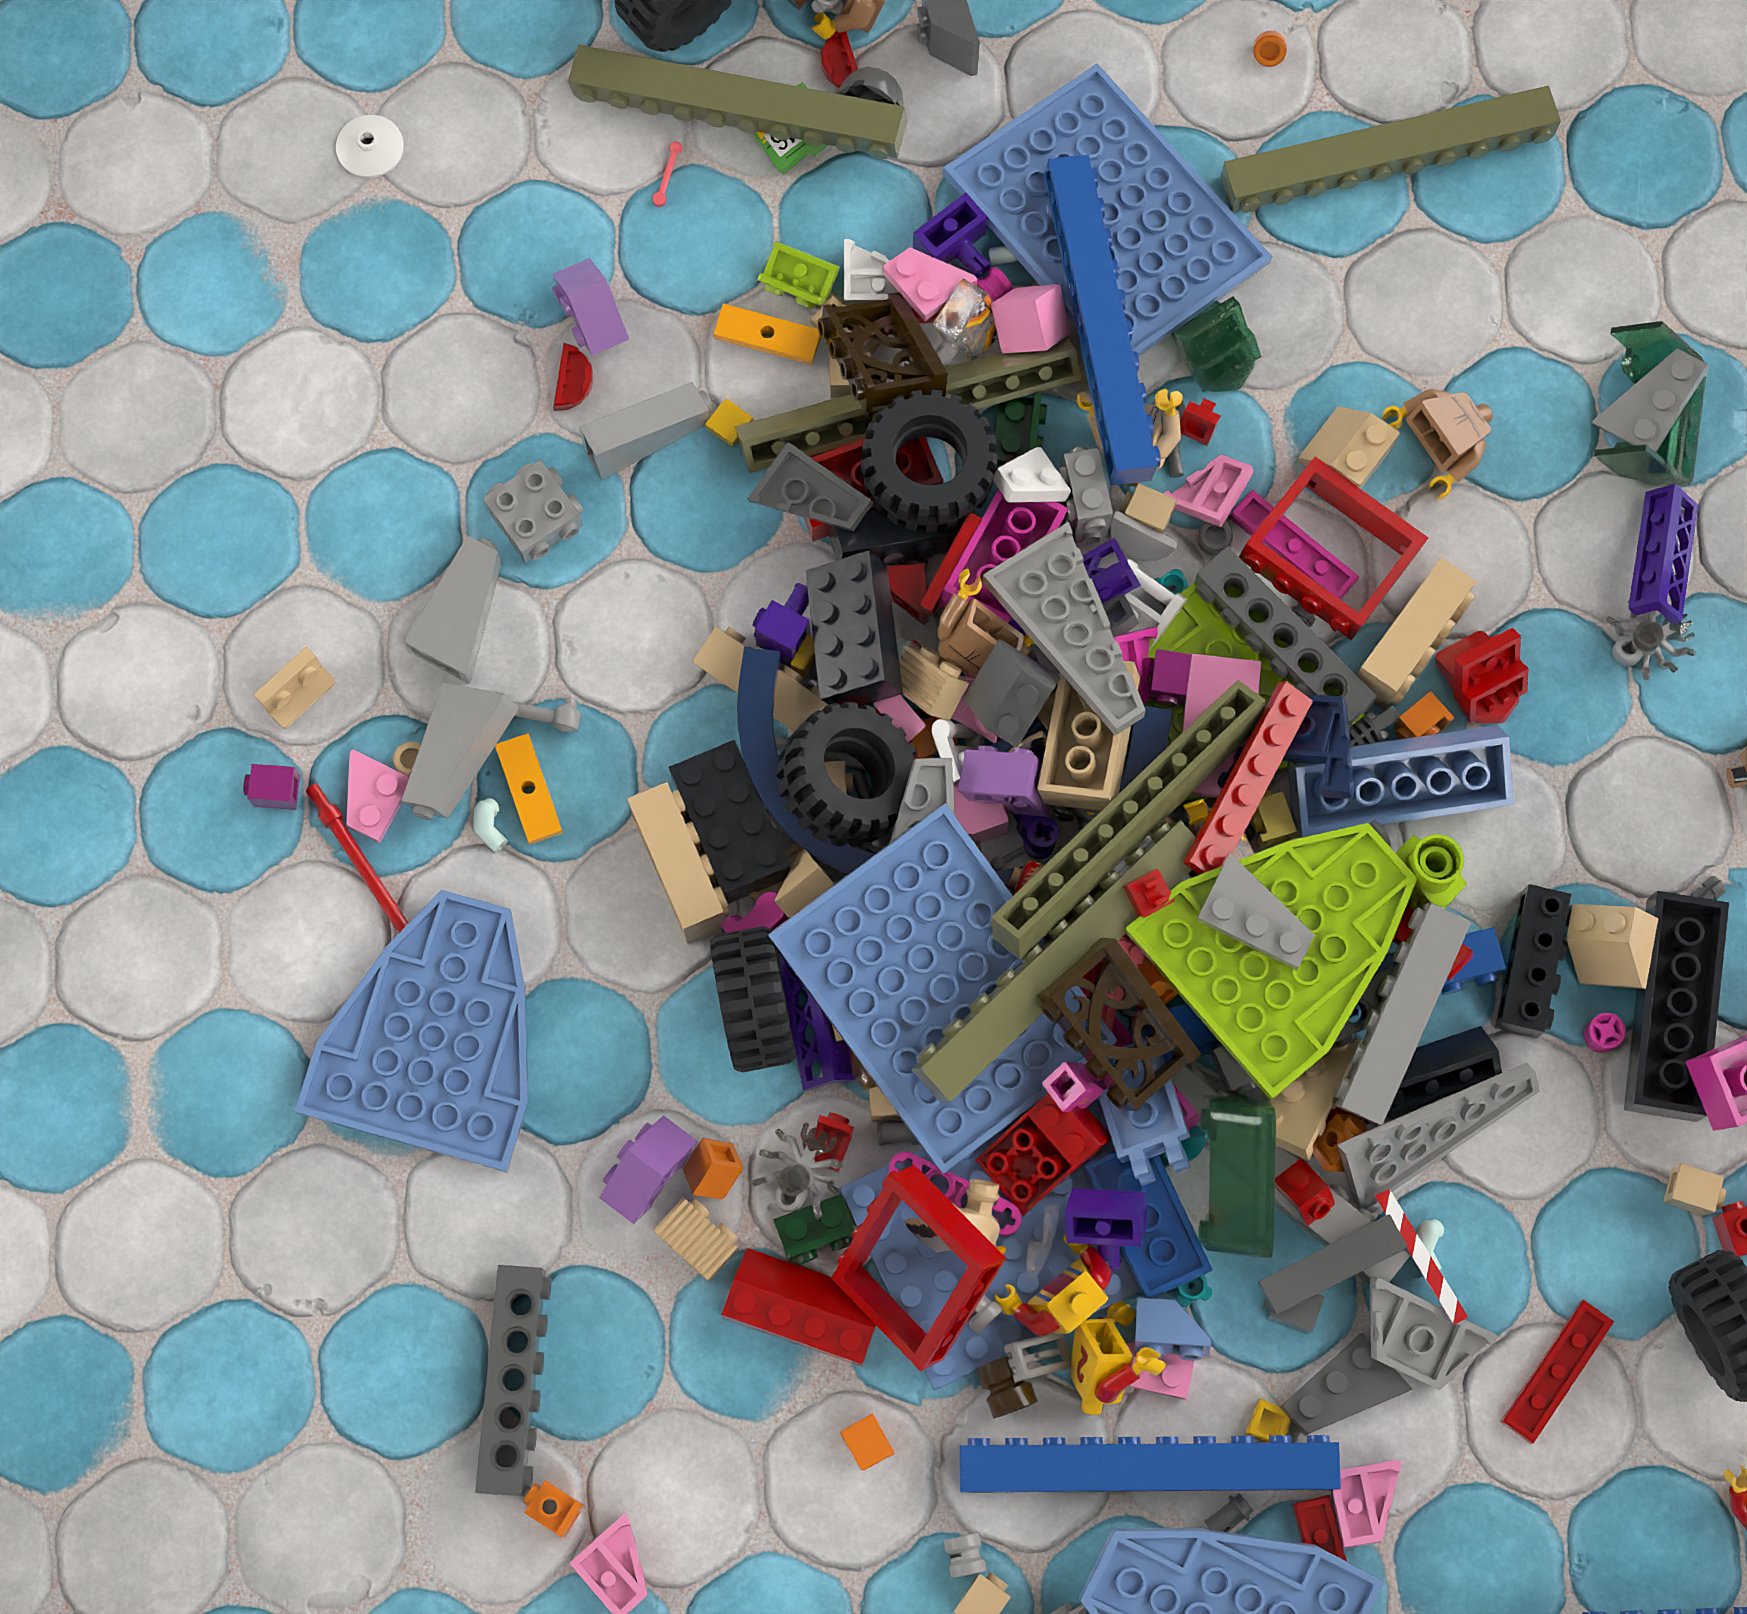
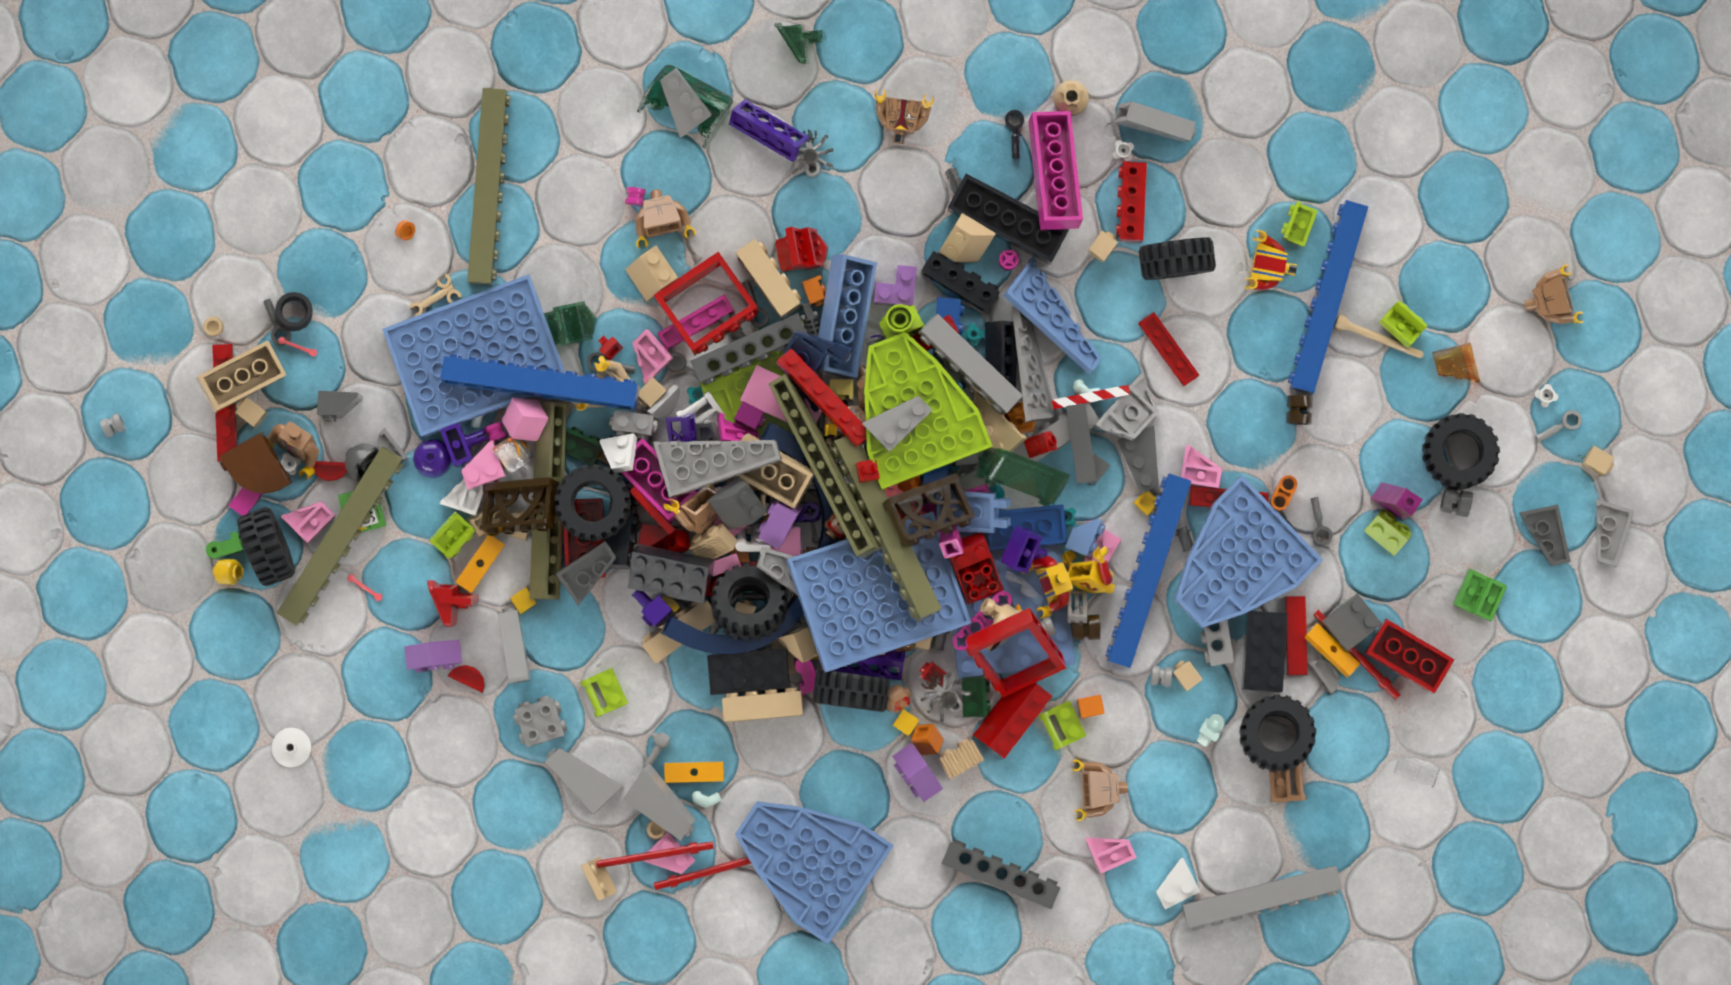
camera: 70 degrees left, 10 degrees up
magenta brick [243,764,300,810] -> none
orange brick [523,1480,585,1538] -> none
none -> bright pink wing [281,501,336,544]
none -> light grey tile [377,428,409,462]
none -> tan bar [409,274,462,316]
none -> dark purple cylinder [413,439,452,478]
none -> red piece [427,580,479,627]
none -> lime plate [580,668,629,718]
none -> red bar [596,841,714,869]
none -> dark pink wheel [625,187,646,206]
none -> red slope [653,529,690,553]
none -> dark grey piece [742,280,769,328]
none -> medium lavender brick [874,265,917,307]
none -> medium nougat head [886,684,912,713]
none -> yellow tile [892,709,919,736]
none -> teal plate [962,323,985,347]
none -> medium blue wing [1003,256,1101,374]
none -> lime plate [1038,700,1086,751]
none -> medium nougat torso [1072,759,1128,821]

